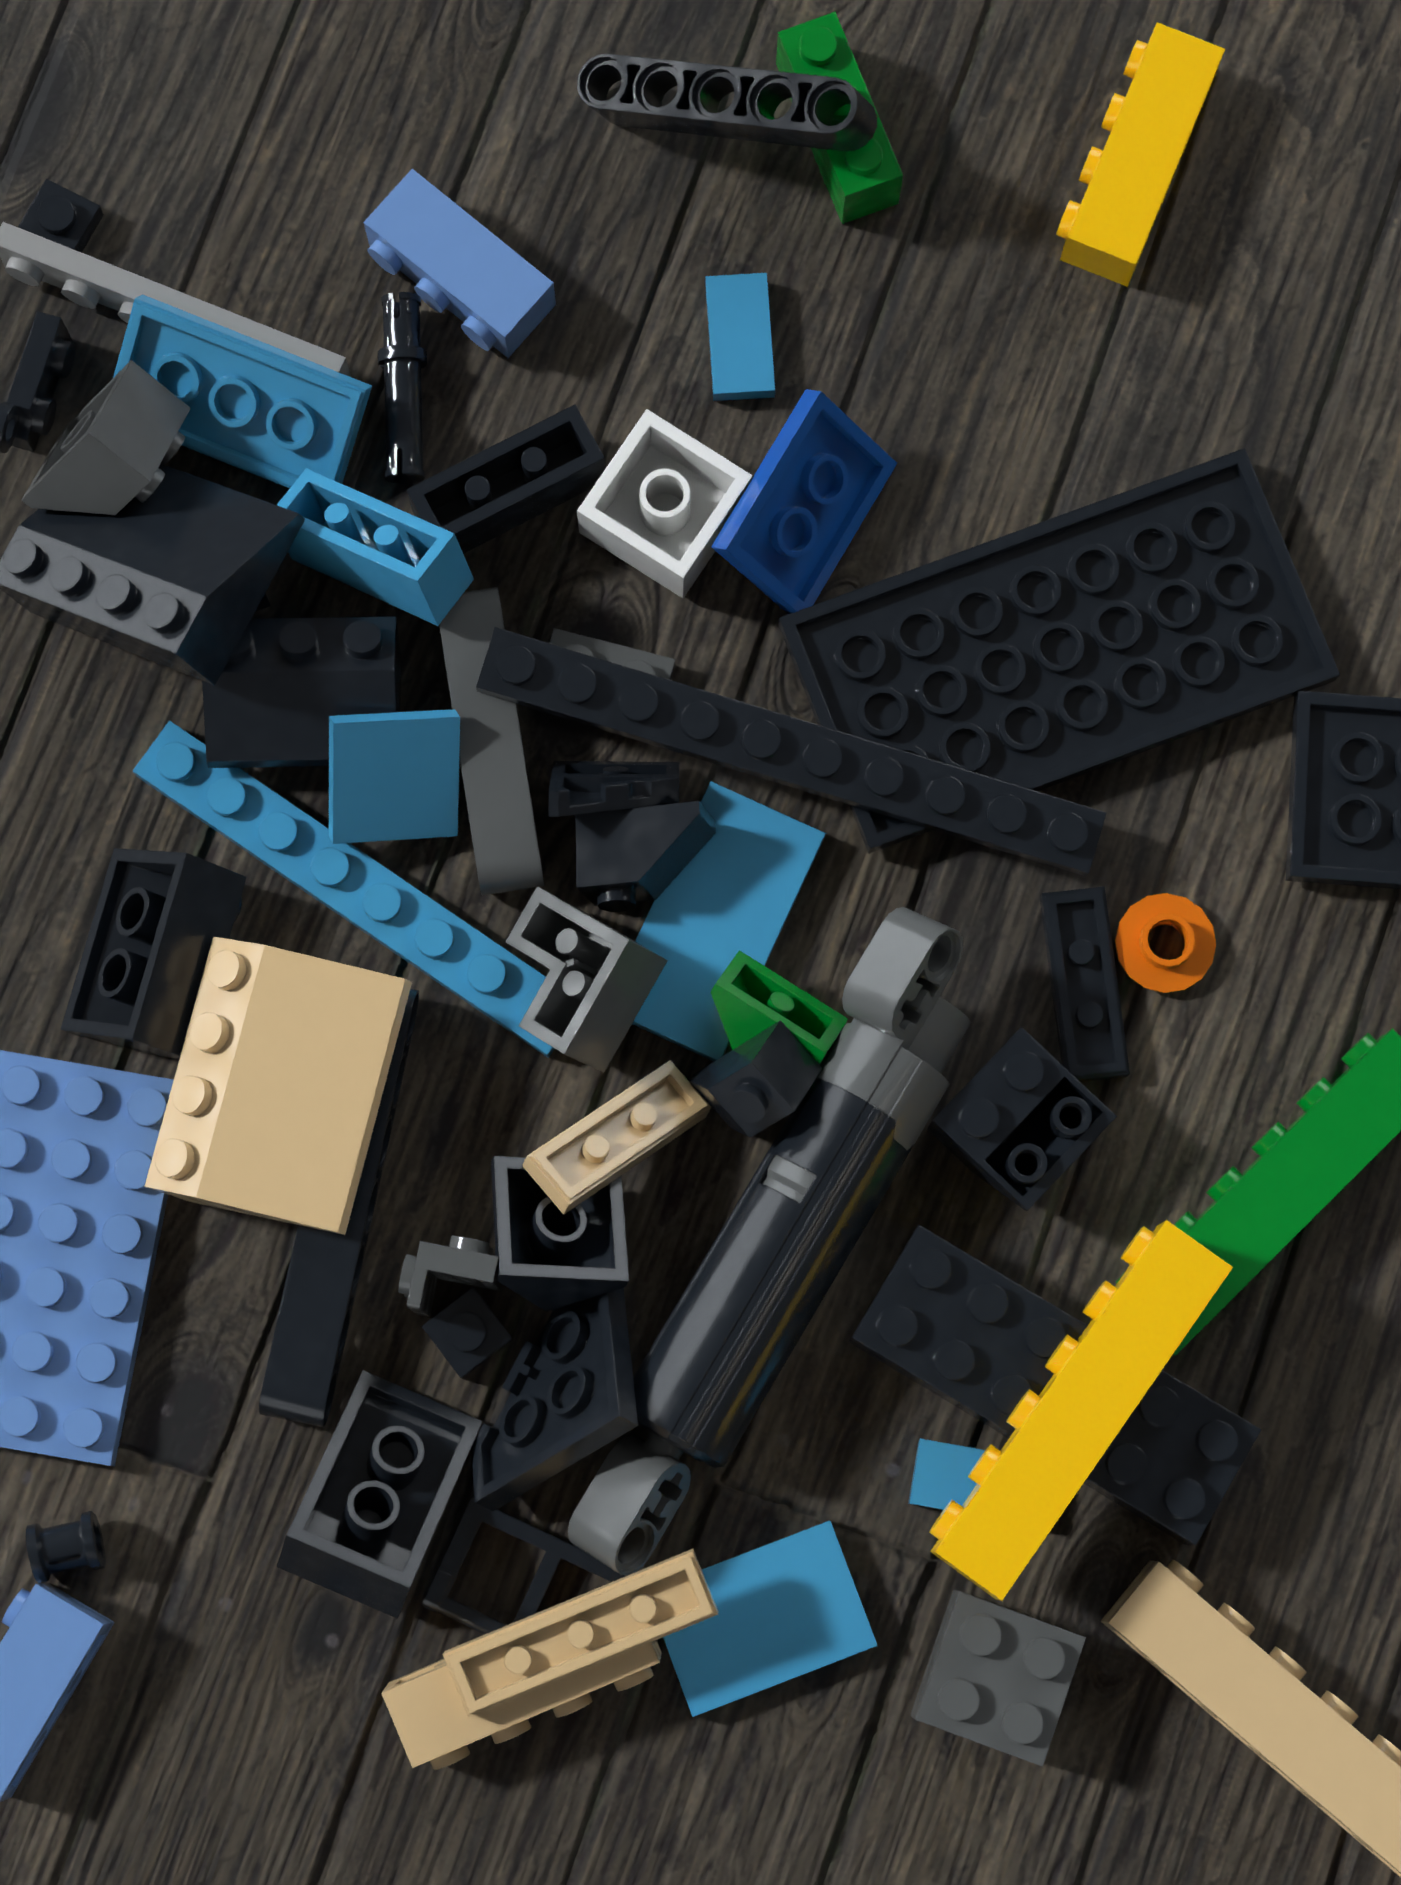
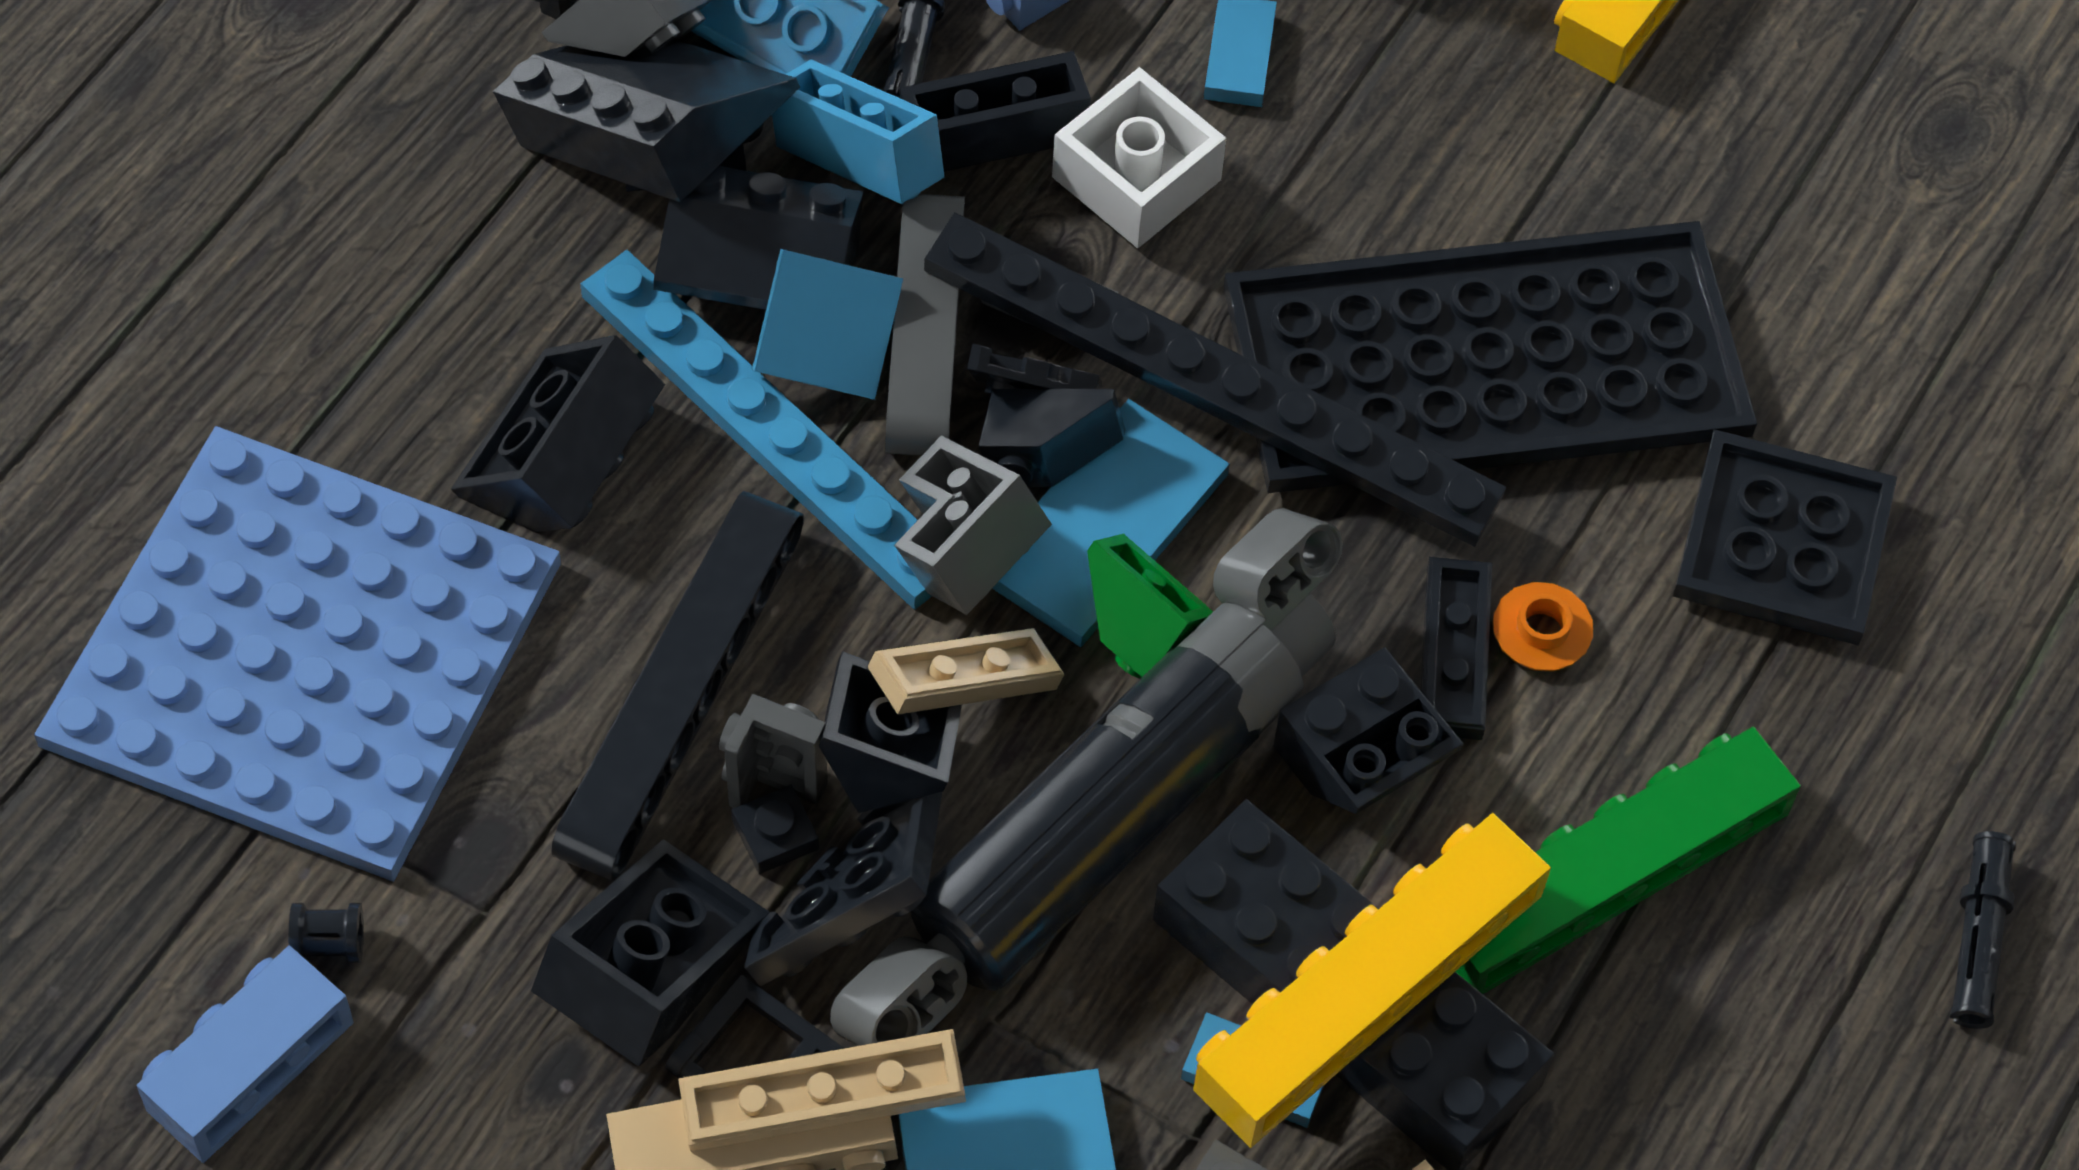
camera: 10 degrees right, 20 degrees down
tan slope [144,936,412,1235] -> none
black slope [690,1020,822,1138] -> none
blue plate [711,389,897,615] -> none

